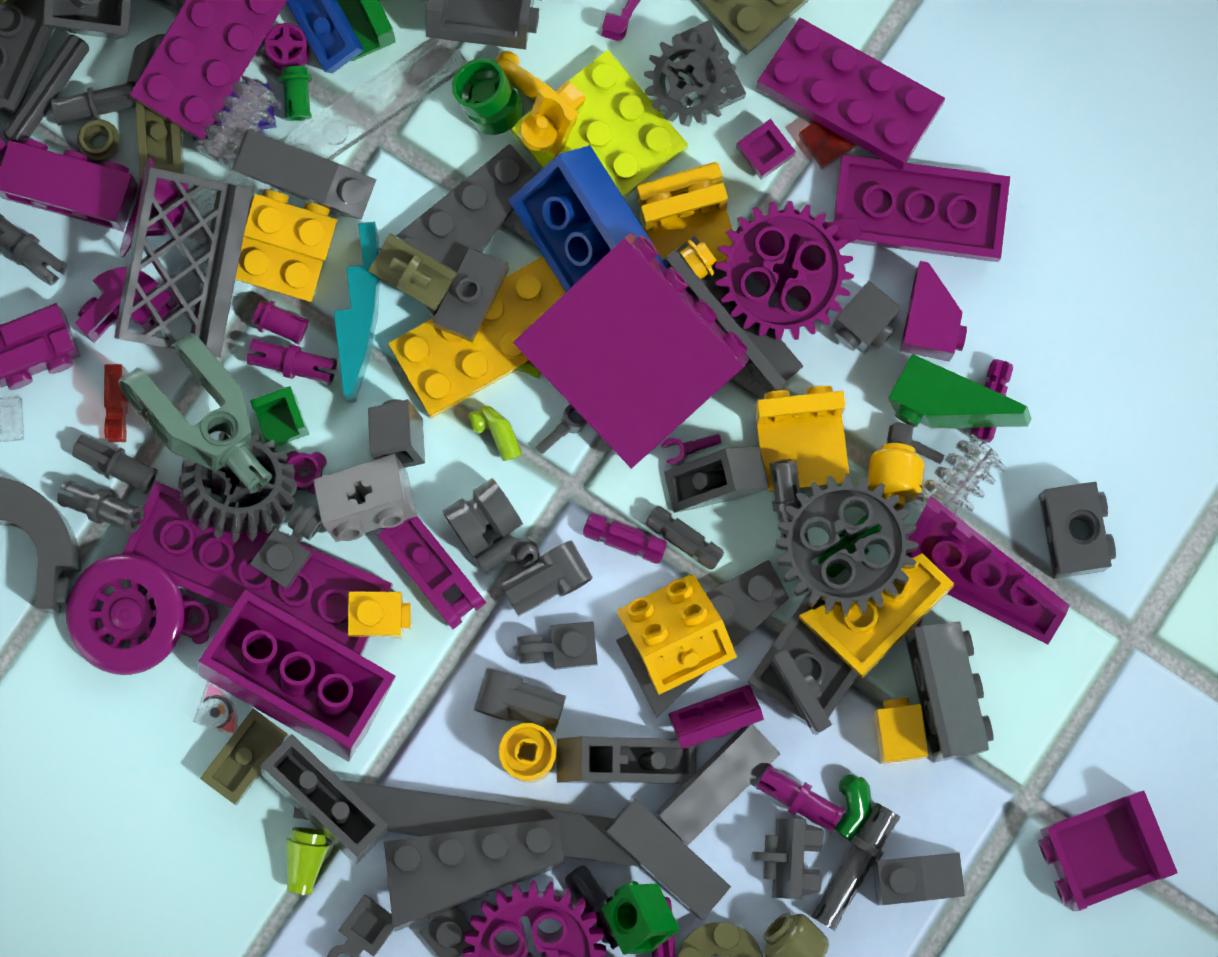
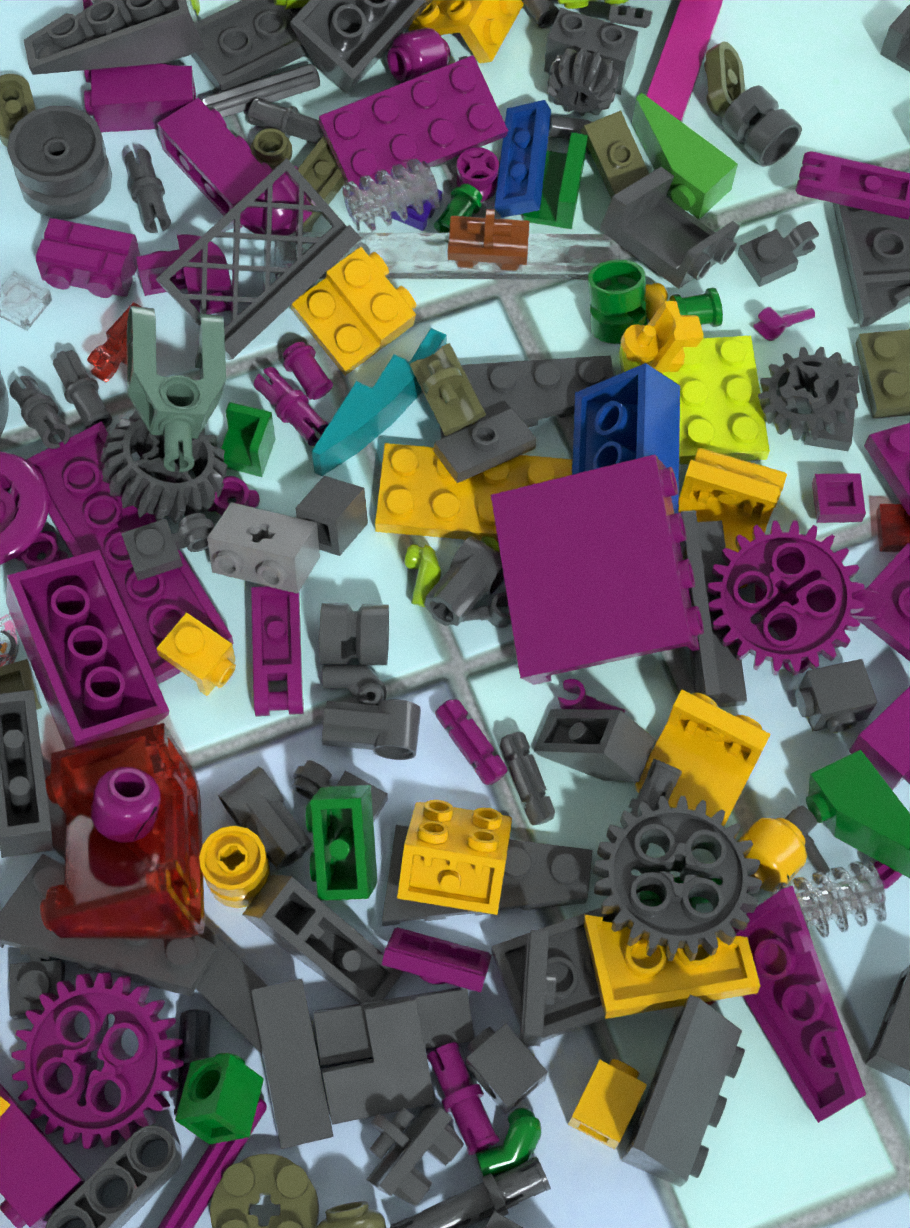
camera: 35 degrees right, 15 degrees down
dark grey slope [231,129,377,219] -> none
yellow plate [679,240,717,280] -> none
none -> clear red windscreen [40,723,205,939]
none -> magenta head [91,767,161,843]
none -> green brick [306,785,378,901]
none -> dark grey tile [322,997,435,1125]
none -> dark grey piece [424,536,504,626]
none -> dark orange hips [448,209,530,271]
none -> dark grey brick [465,1023,548,1115]
none -> green bush [670,287,723,327]

